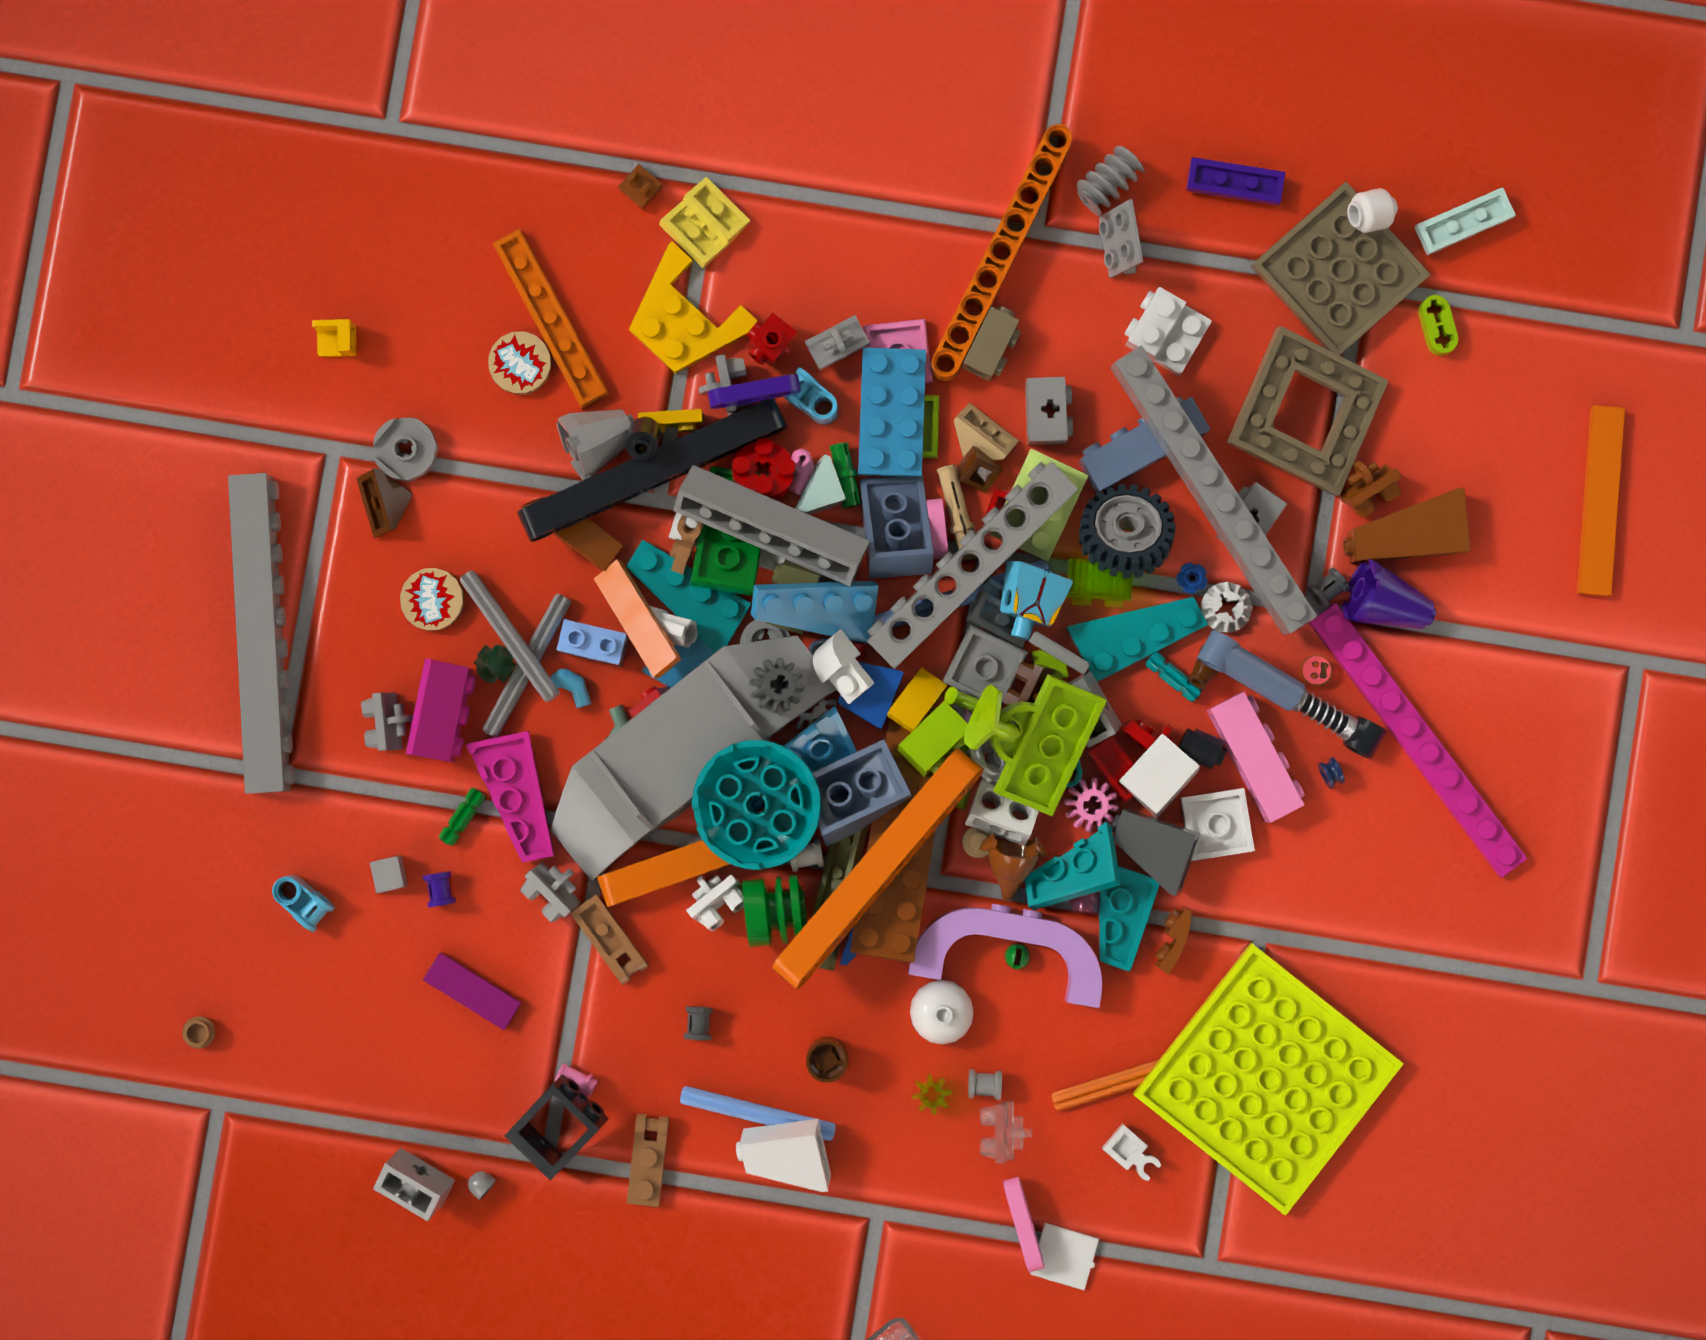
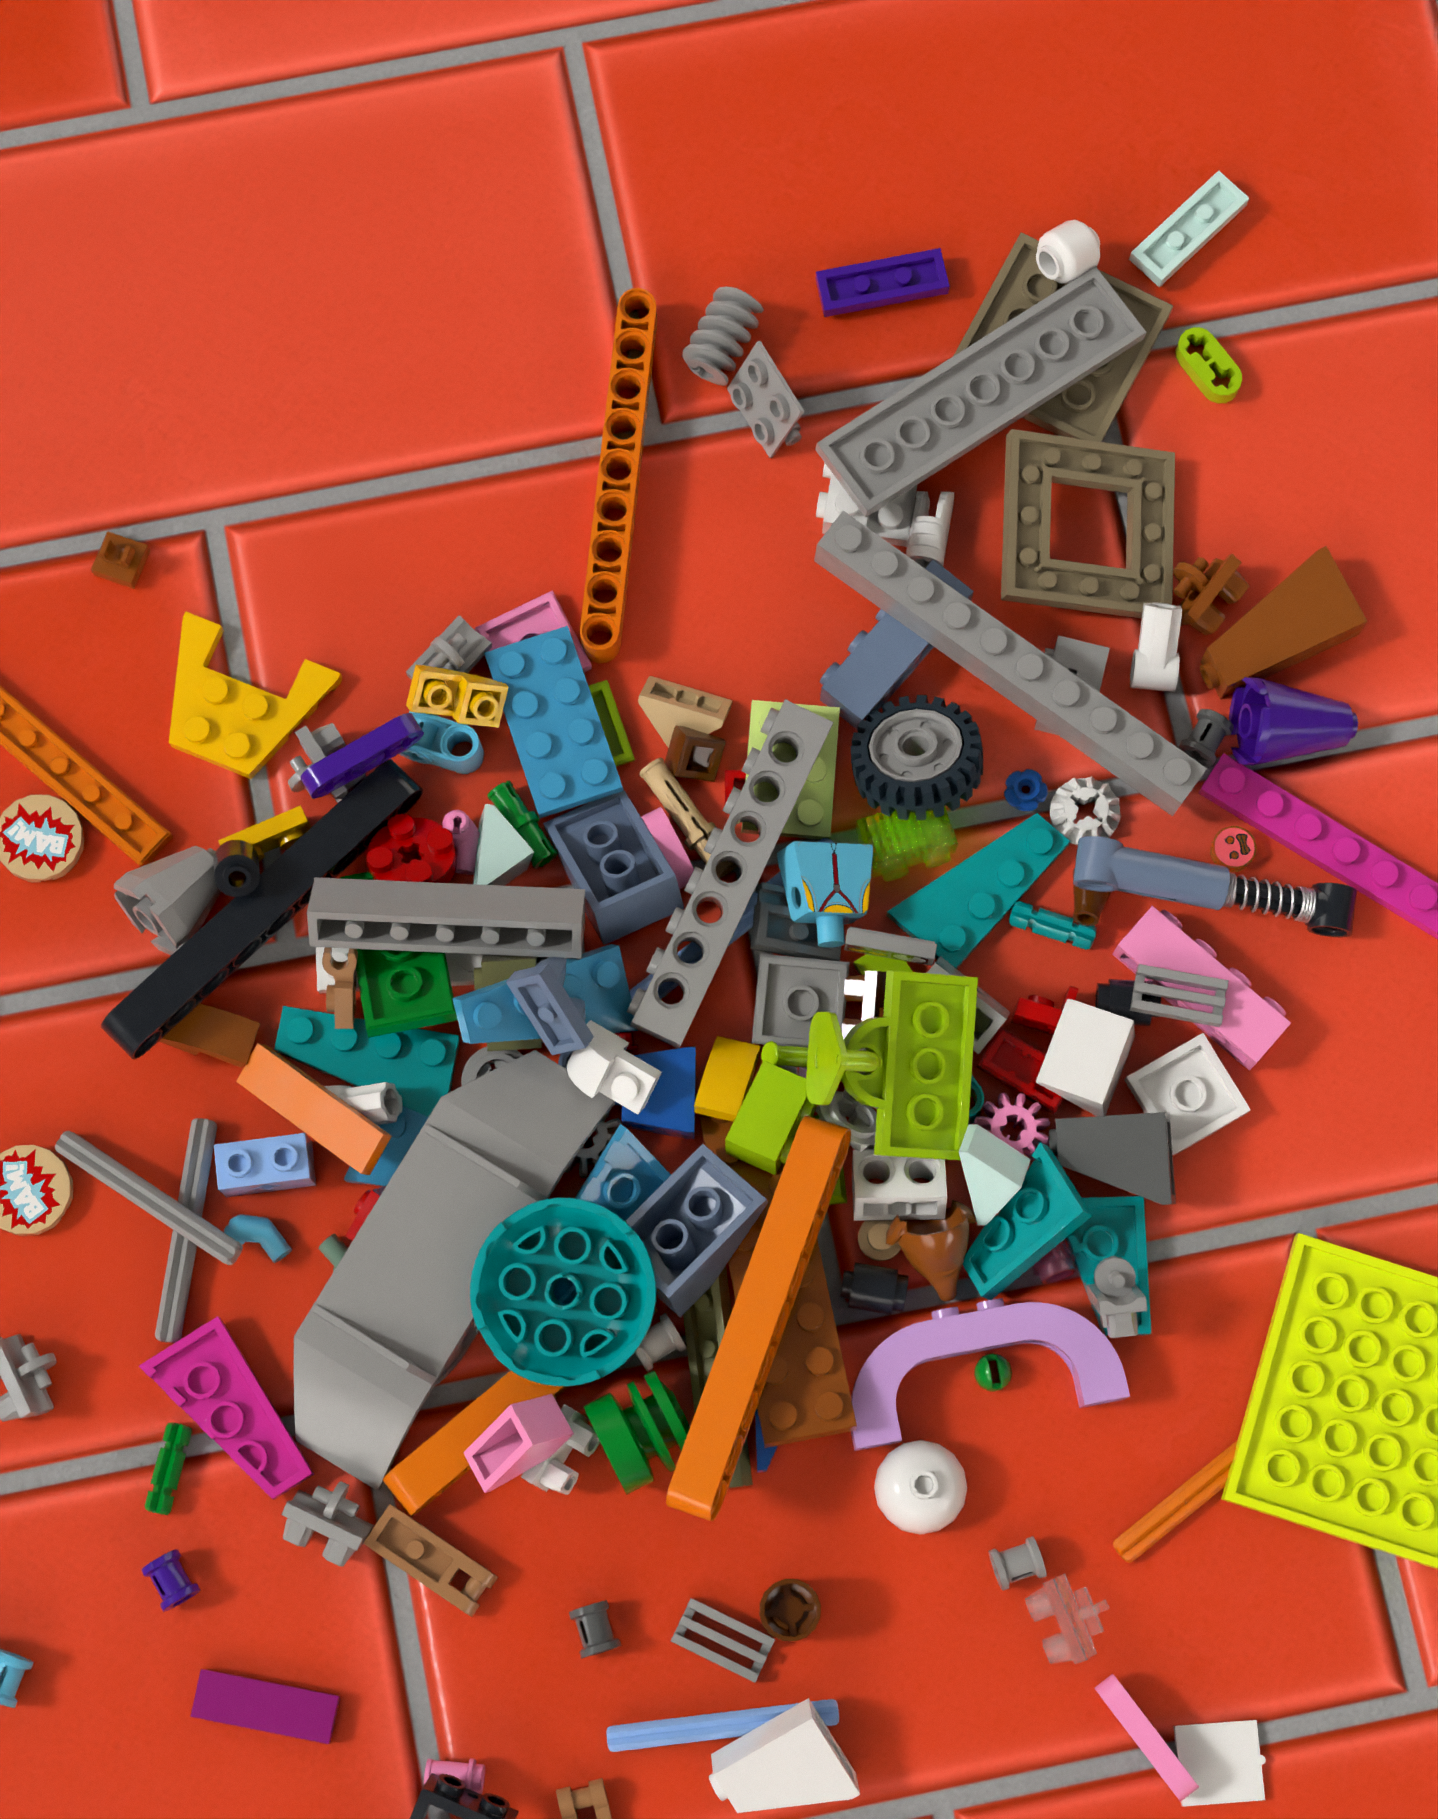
camera: 20 degrees left, 10 degrees down
light grey slope [370,855,408,893] -> none
dark pink slope [406,658,476,762] -> none
clear green gear [474,645,516,683] -> none
light yellow slope [659,177,750,268] -> none
red brick [745,312,797,366] -> none
dark grey gear [749,658,805,713] -> none
clear neon green gear [912,1073,952,1115] -> none
dark tan brick [962,306,1021,382] -> none
light grey brick [1025,377,1073,446] -> none
white plate [1102,1123,1161,1181] -> none
dark orange slope [1155,906,1192,975] -> none
dark blue bush [1318,757,1345,789] -> none
none -> yellow slope [406,664,509,728]
none -> bright pink slope [464,1394,574,1493]
none -> sand blue tile [506,957,594,1055]
none -> light grey tile [671,1598,775,1682]
none -> light grey plate [815,266,1147,517]
none -> black brick [840,1262,909,1315]
none -> white hinge [906,491,954,568]
none -> light aqua slope [959,1124,1031,1225]
none -> light grey hips [1087,1256,1147,1338]
none -> white piece [1130,602,1182,692]
none -> light grey tile [1130,964,1229,1027]

